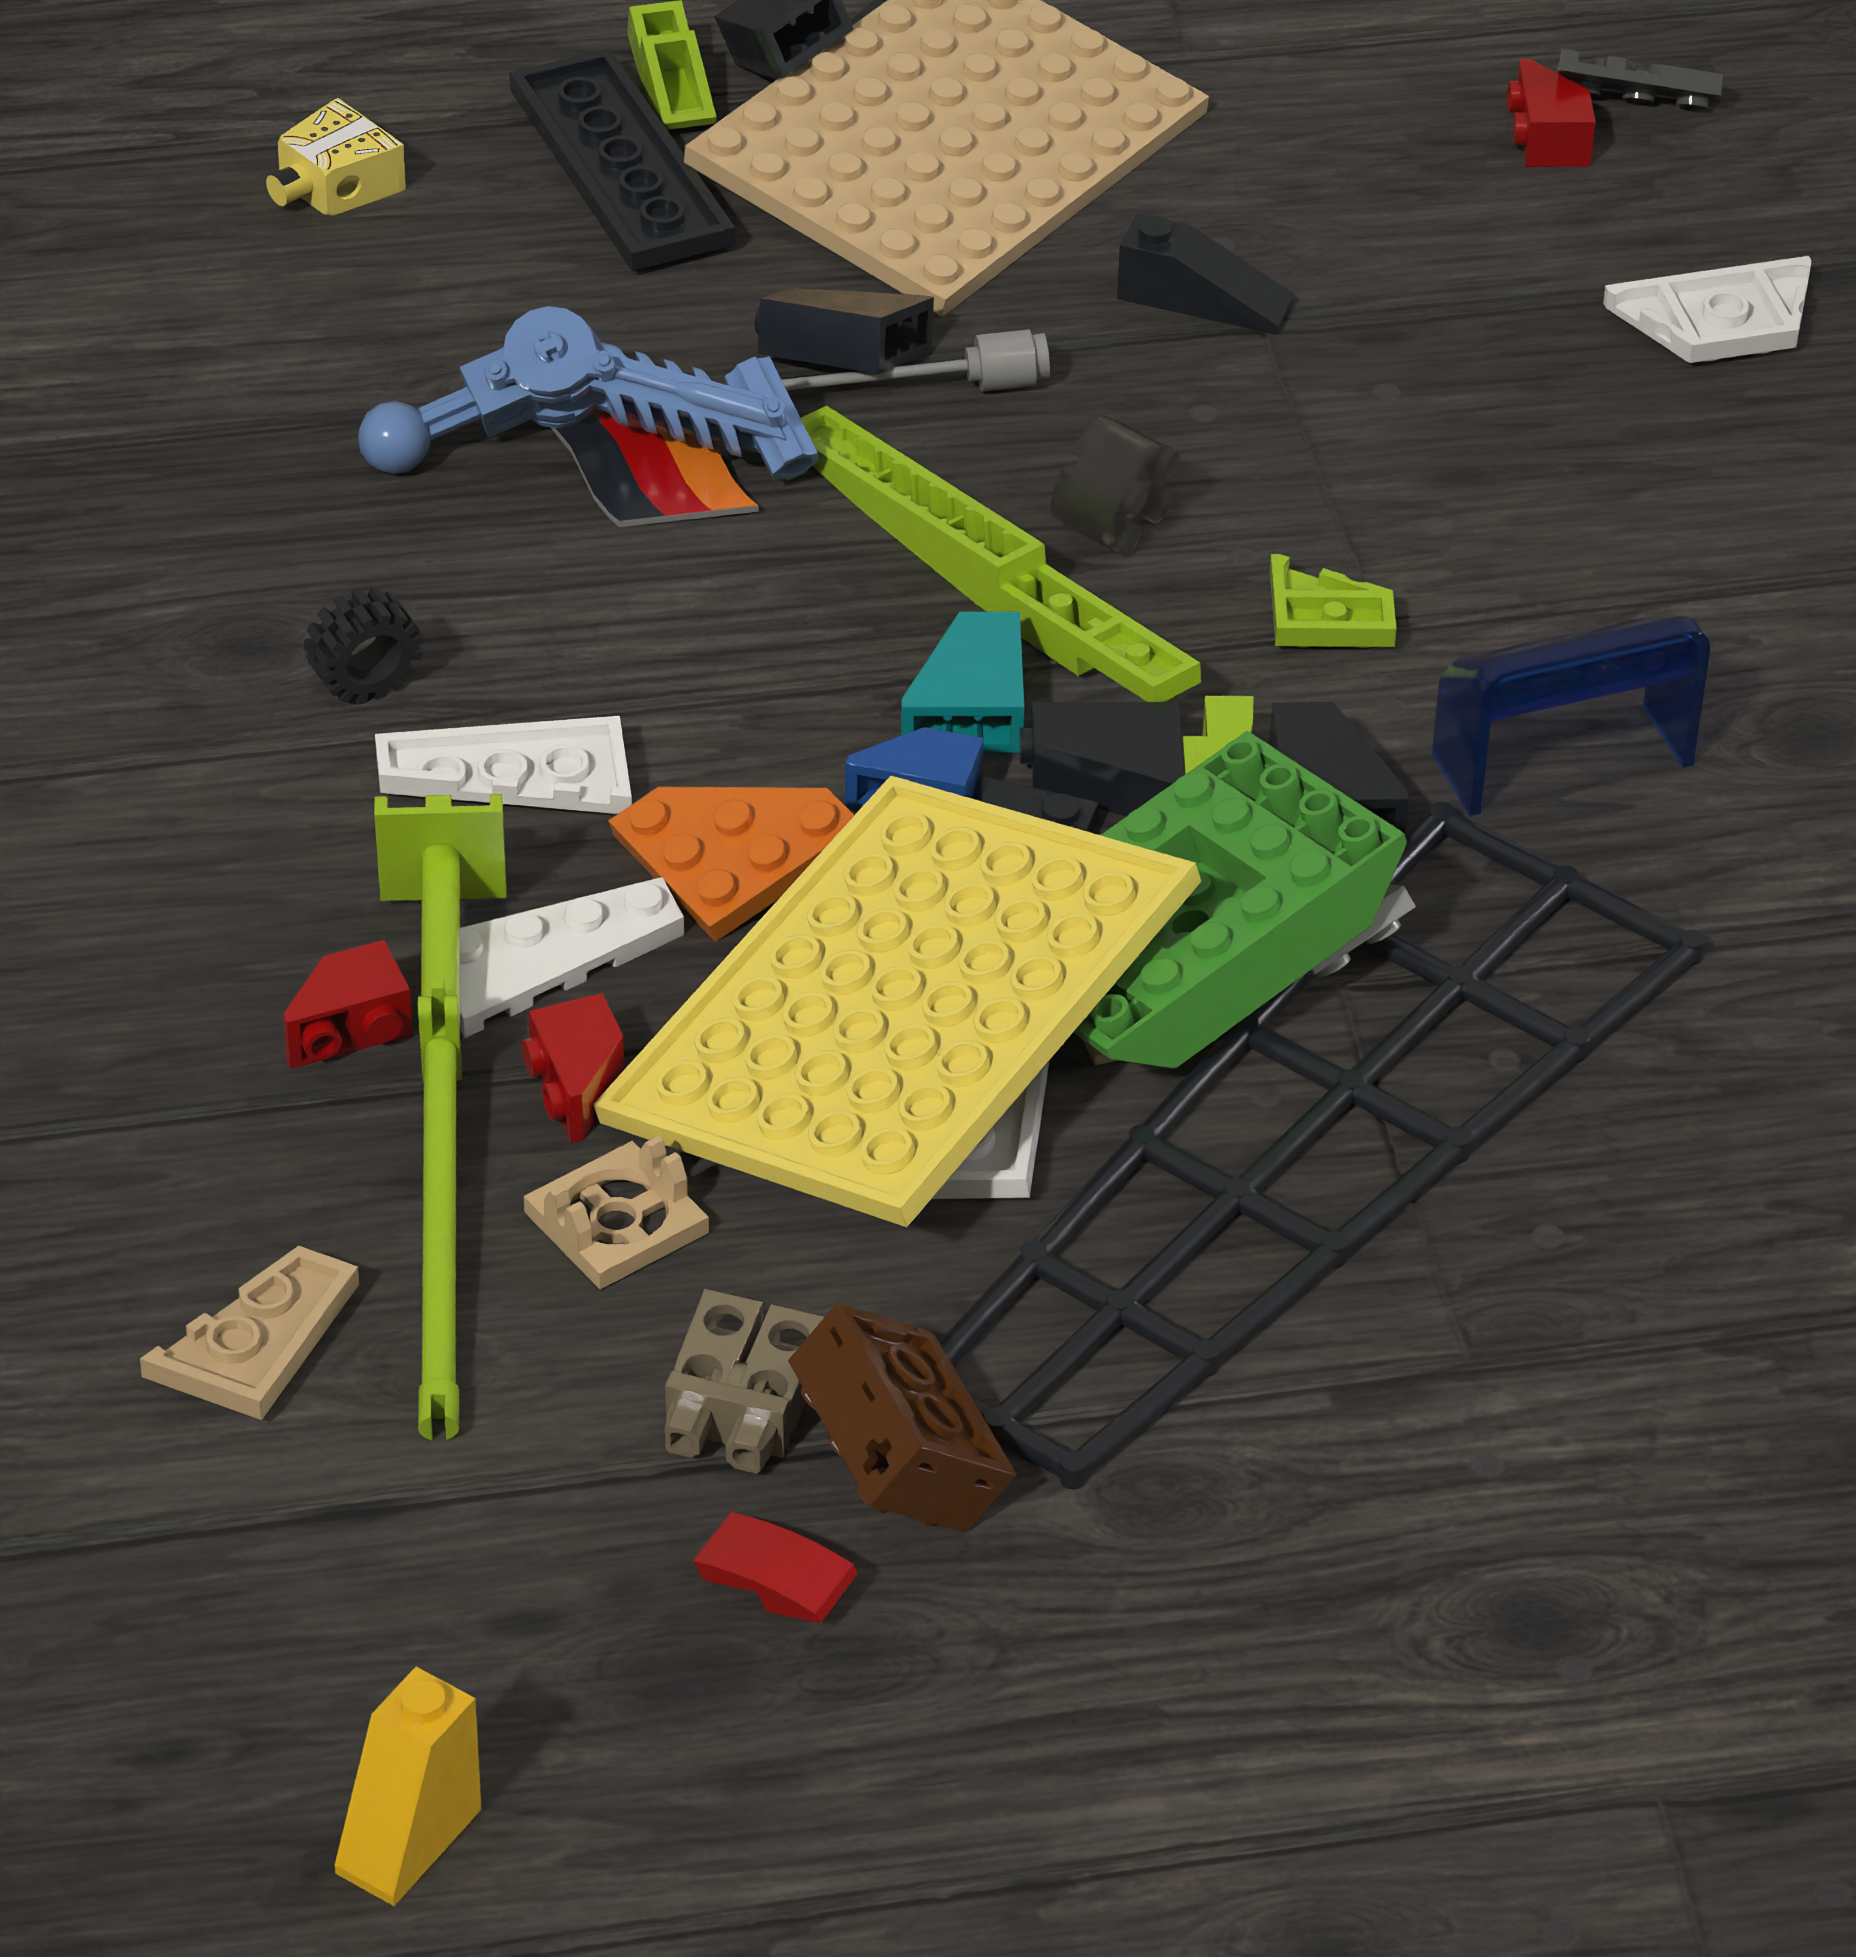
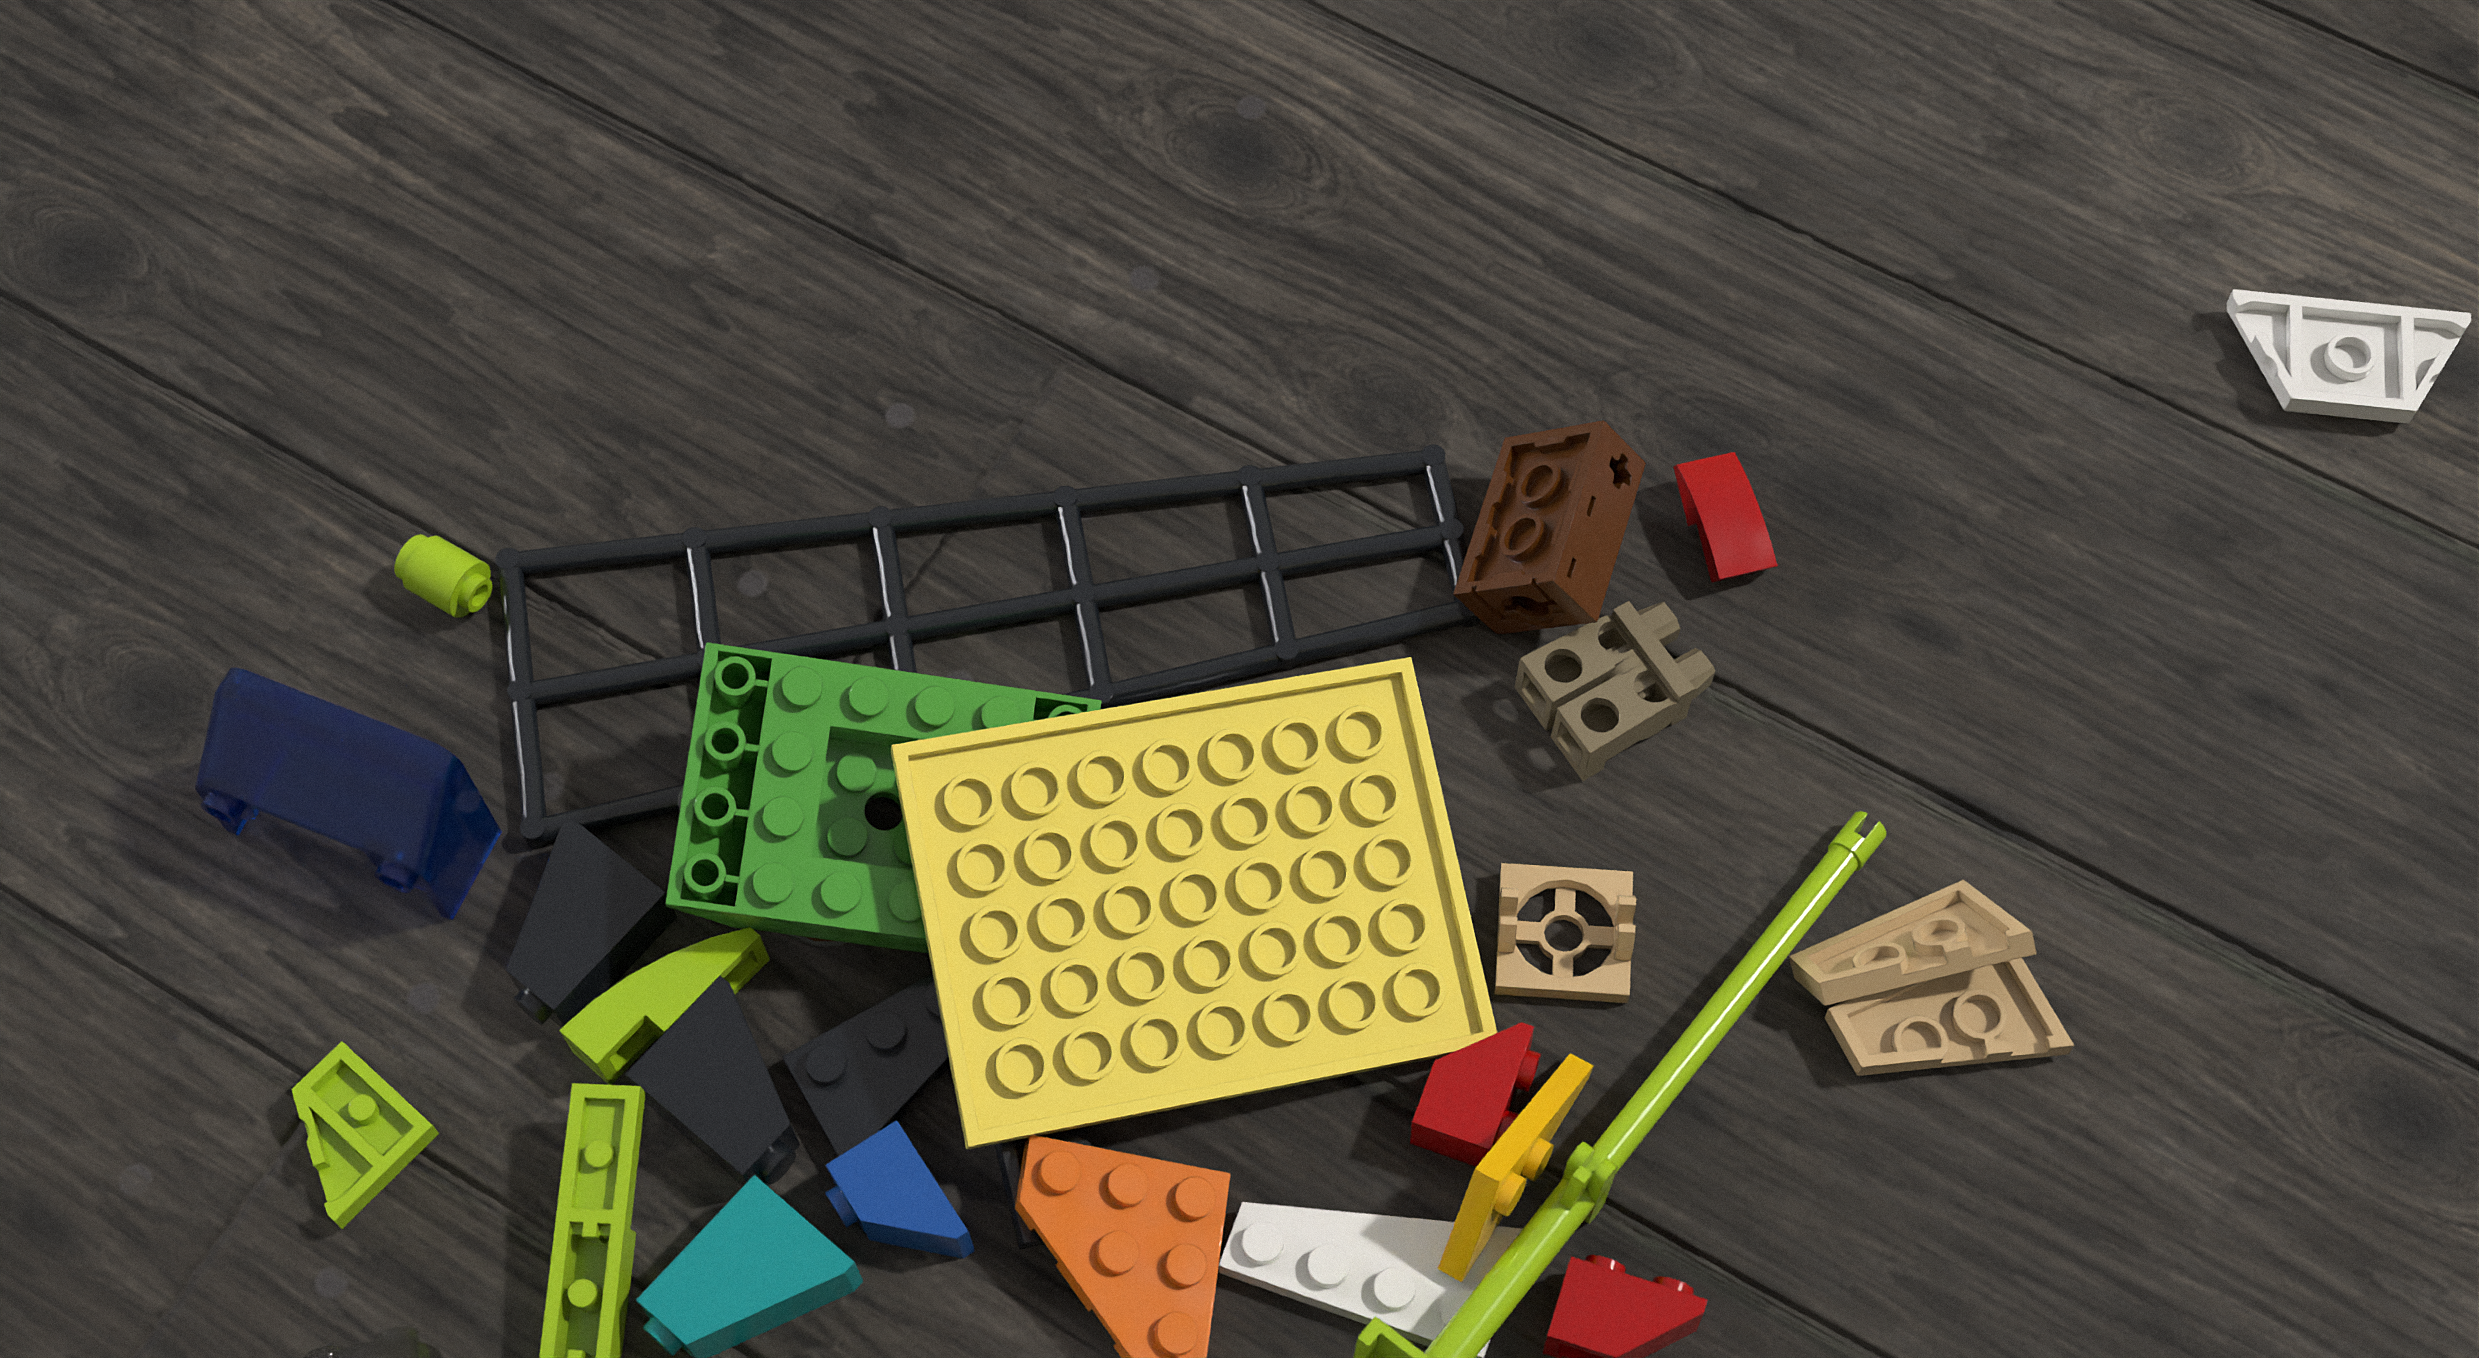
camera: 135 degrees left, 20 degrees up
yellow slope [335,1667,481,1906] -> none
none -> lime brick [394,534,492,618]
none -> yellow wing [1437,1053,1594,1282]
none -> tan wing [1789,880,2037,1006]

